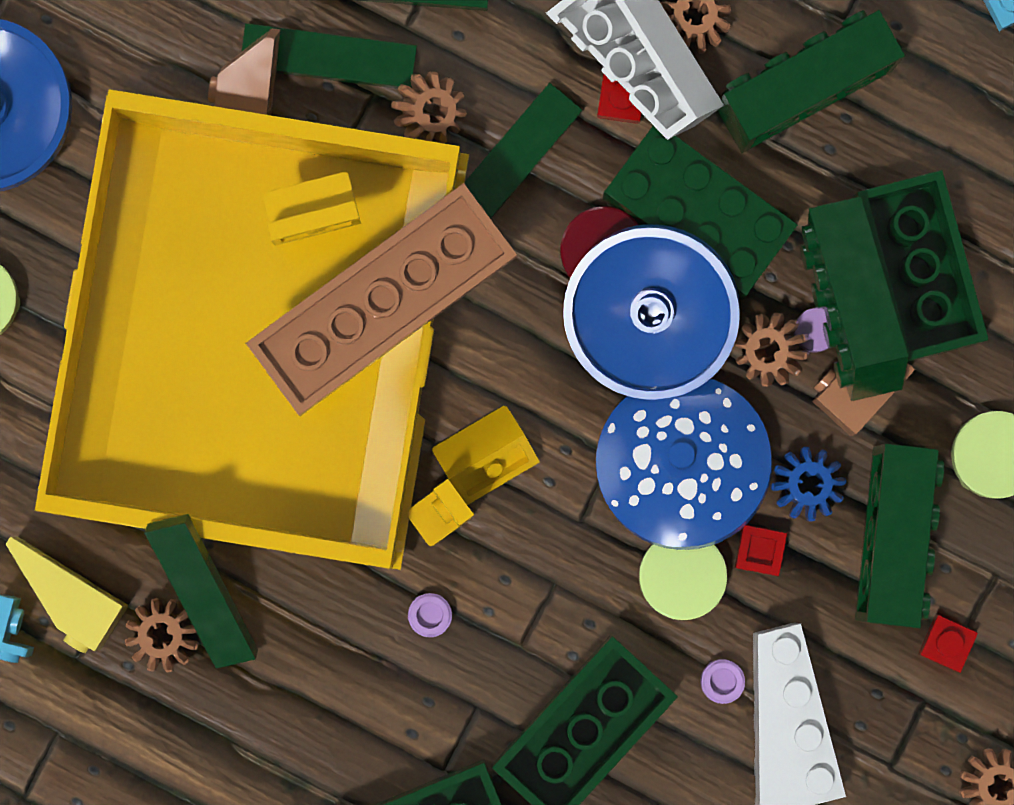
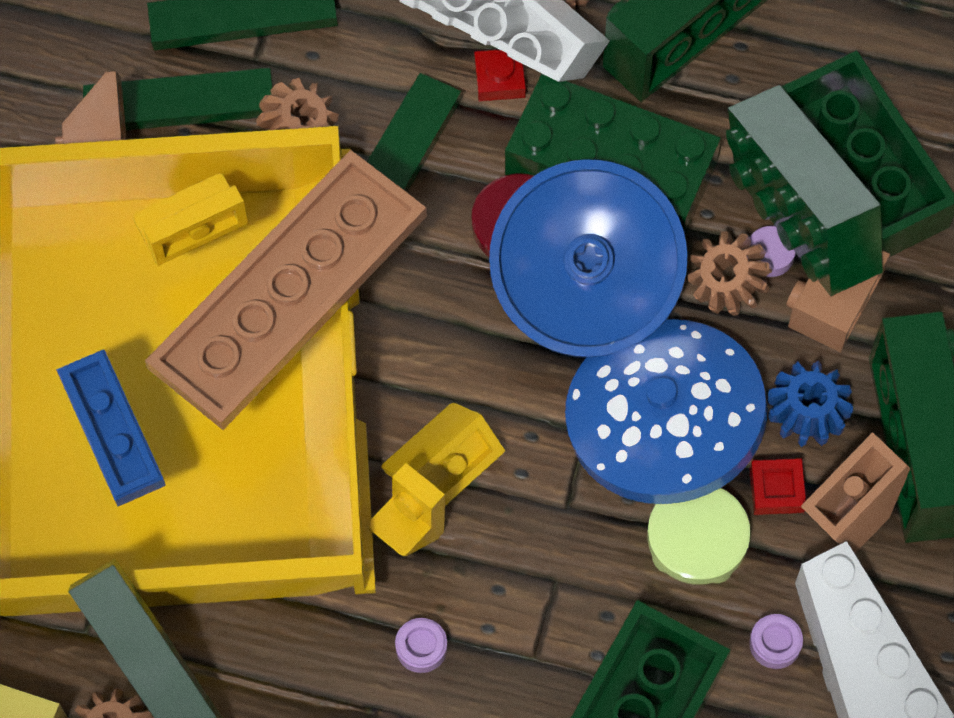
camera: 10 degrees left, 20 degrees down
none -> blue tile [56,349,166,507]
none -> nougat slope [801,432,910,554]

